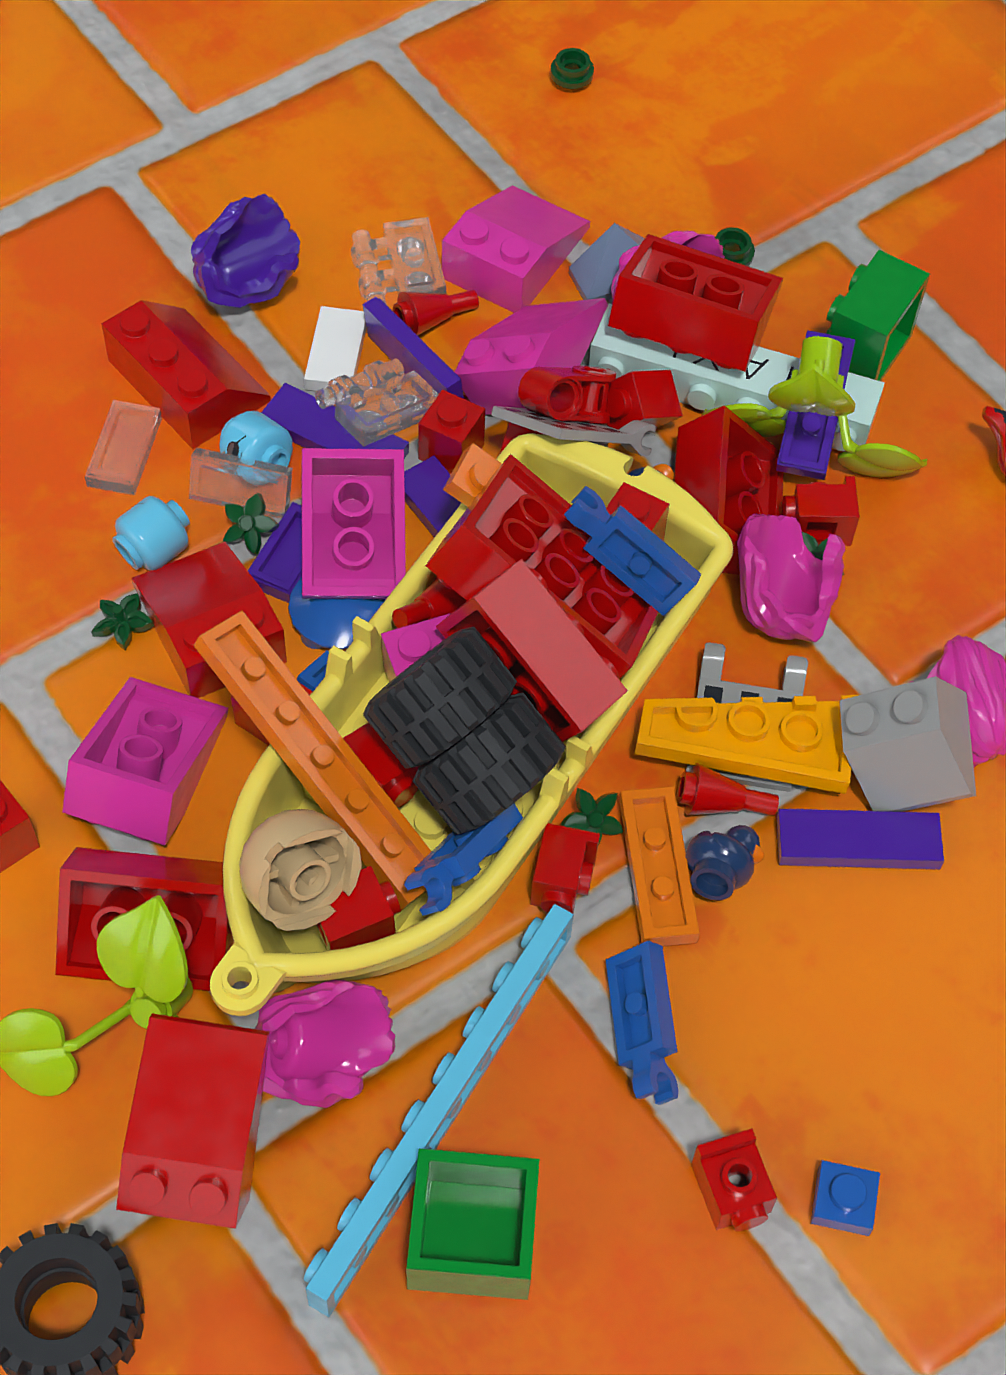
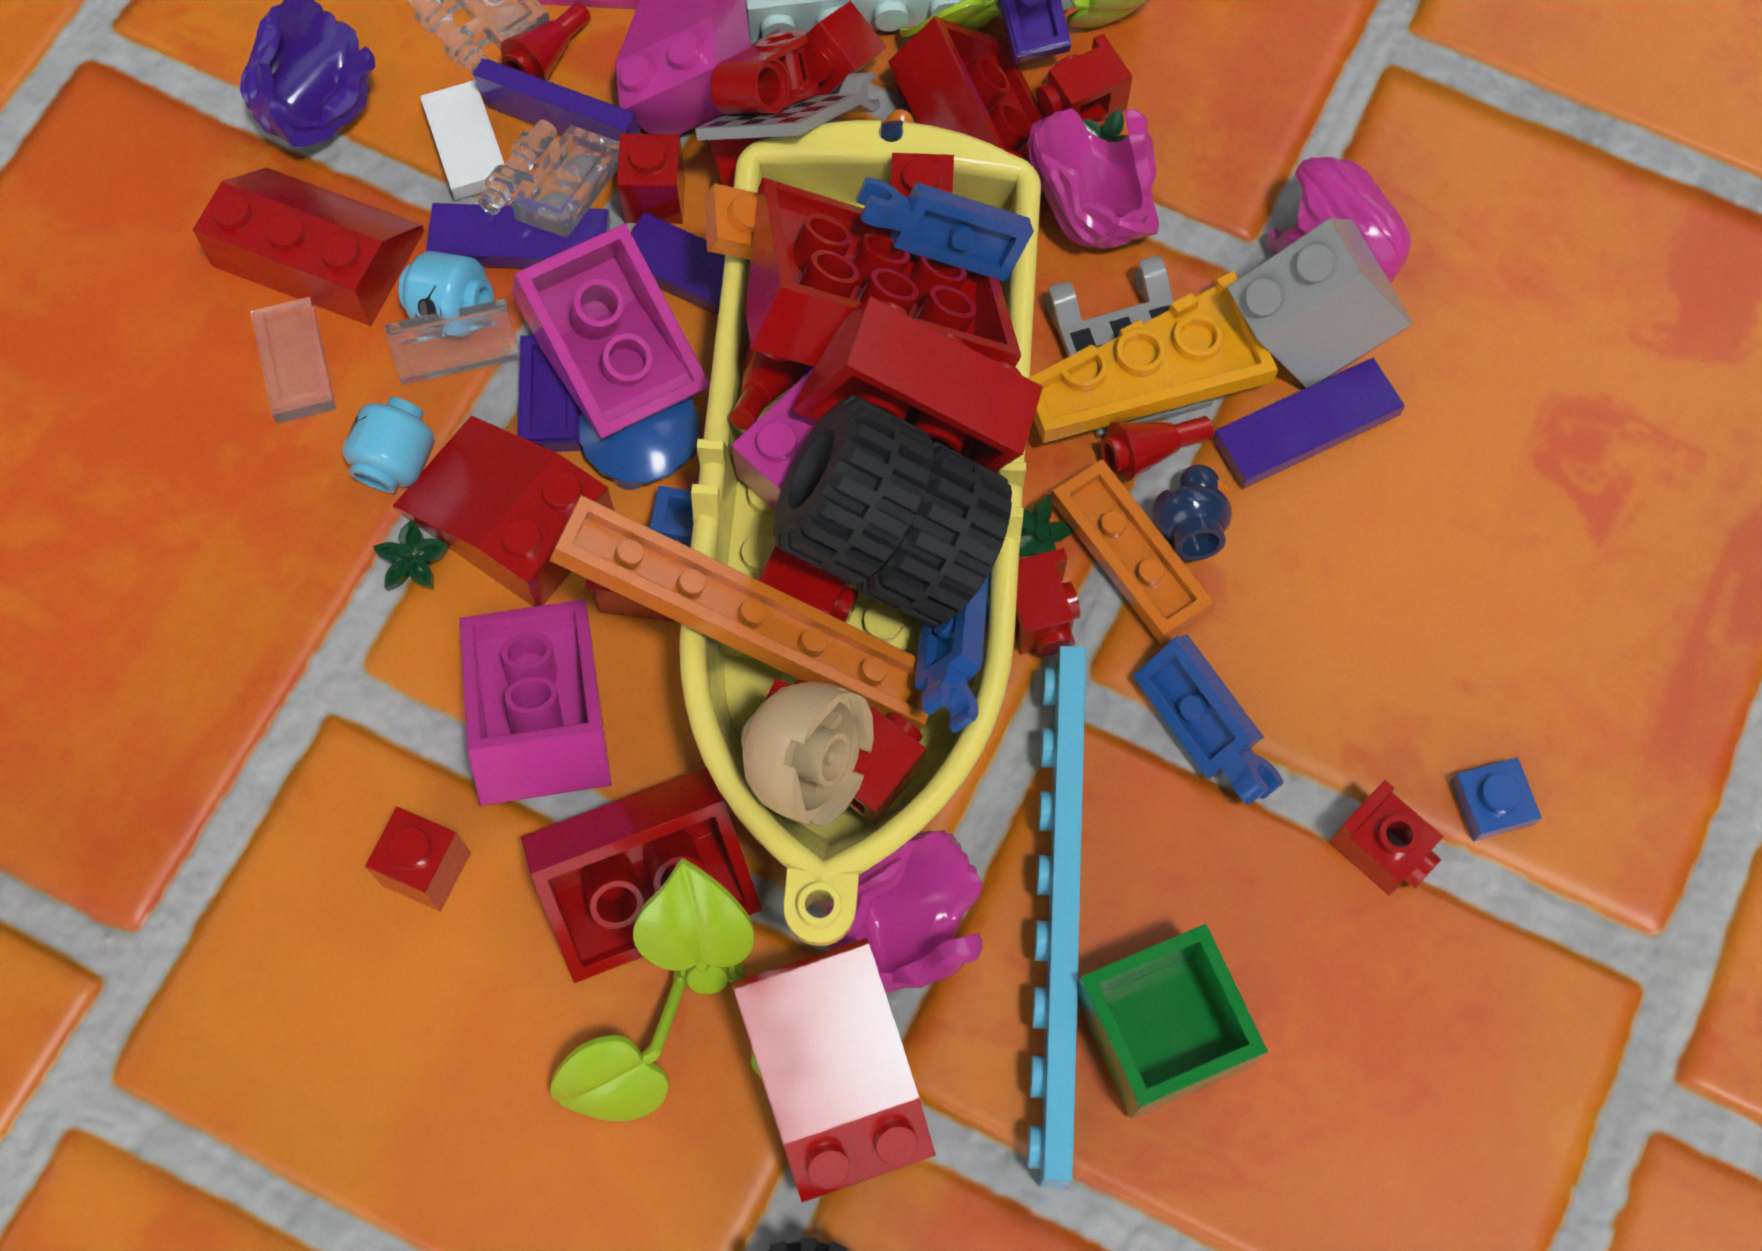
camera: 25 degrees left, 10 degrees up
dark green plant [223,493,279,555] -> none

